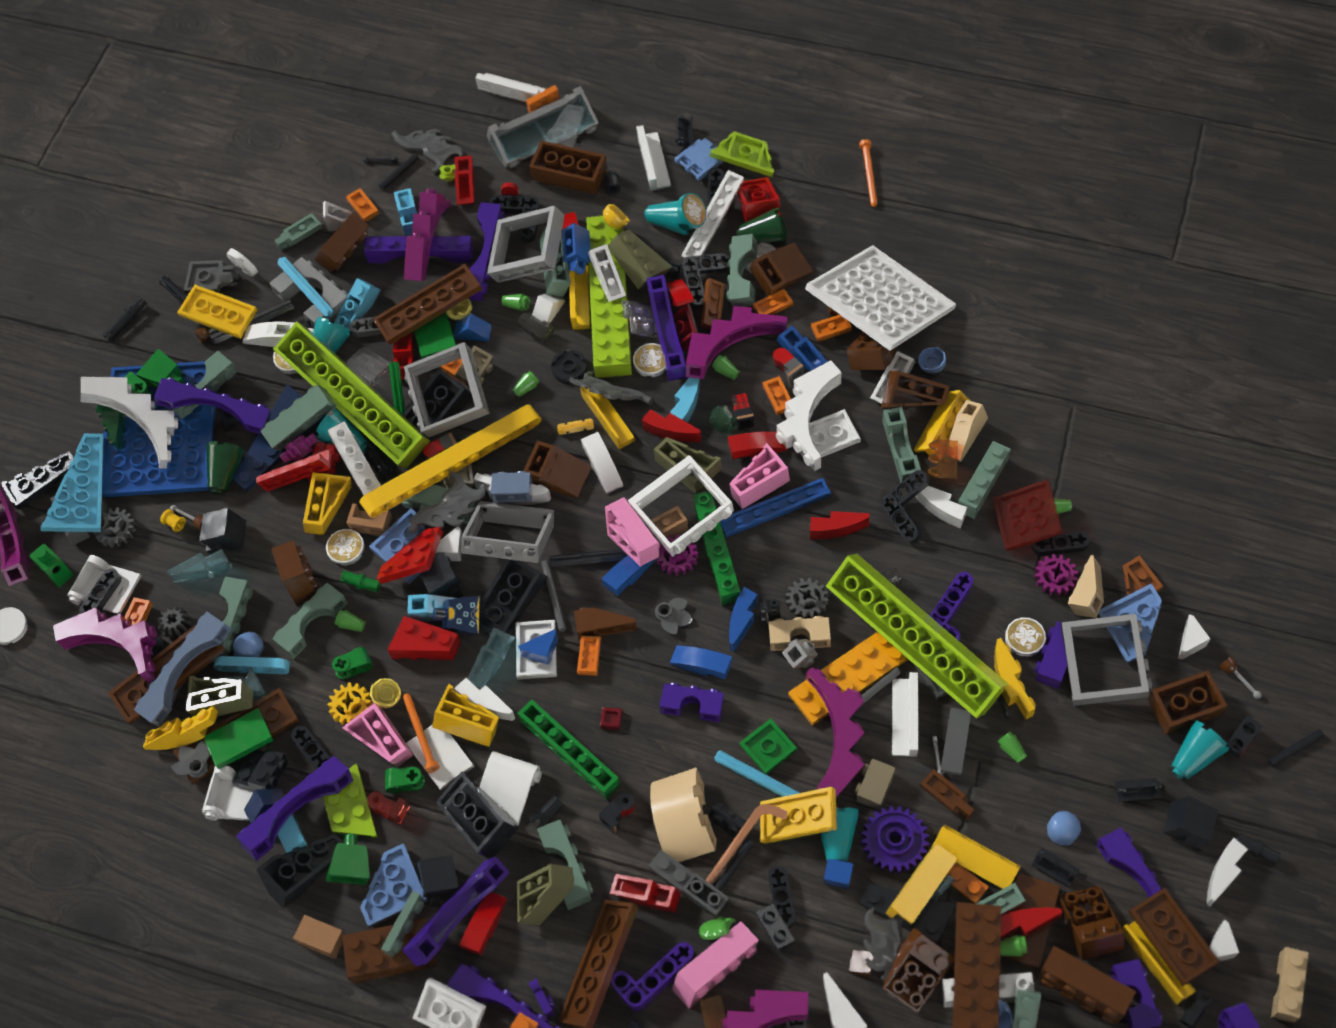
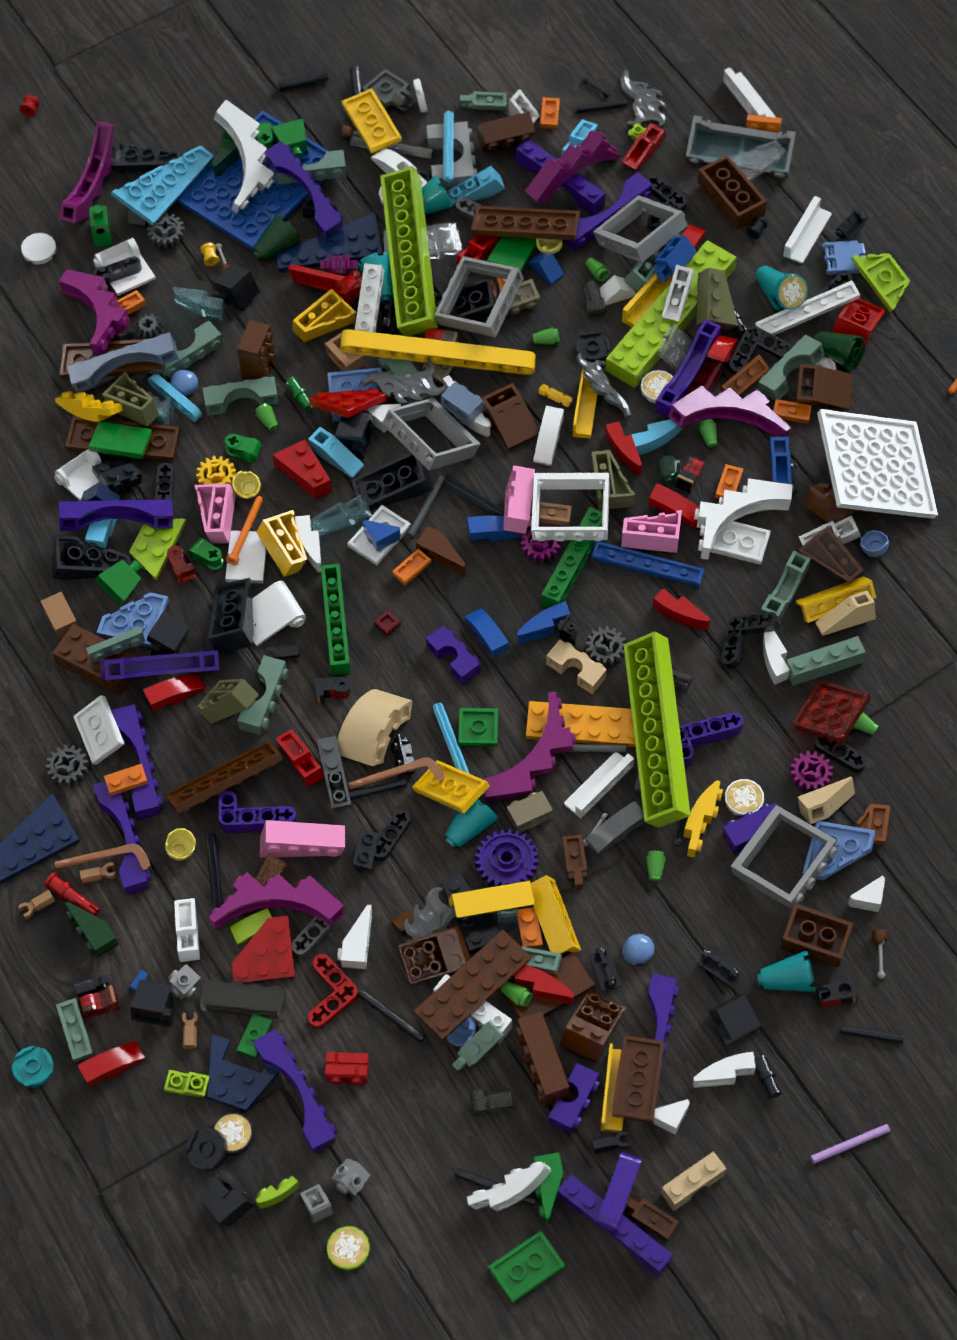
camera: 35 degrees right, 0 degrees up
dark grey plate [171,741,210,778] -> none
sand green brick [261,385,337,451] -> none
tile [326,529,365,566] -> none
green axle [389,362,406,415] -> none
dark blue torso [433,596,479,635] -> none
red tile [501,182,519,196] -> none
dark purple plate [529,979,556,1019] -> none
yellow hair [603,204,630,229] -> none
dark grey plate [655,598,693,635] -> none
bright green animal [699,916,736,940] -> none
leg [773,348,804,385] -> none
light grey brick [782,639,818,668] -> none
orange plate [811,314,852,342] -> none
blue panel [824,859,853,889] -> none
clear orange plate [927,440,958,479] -> none

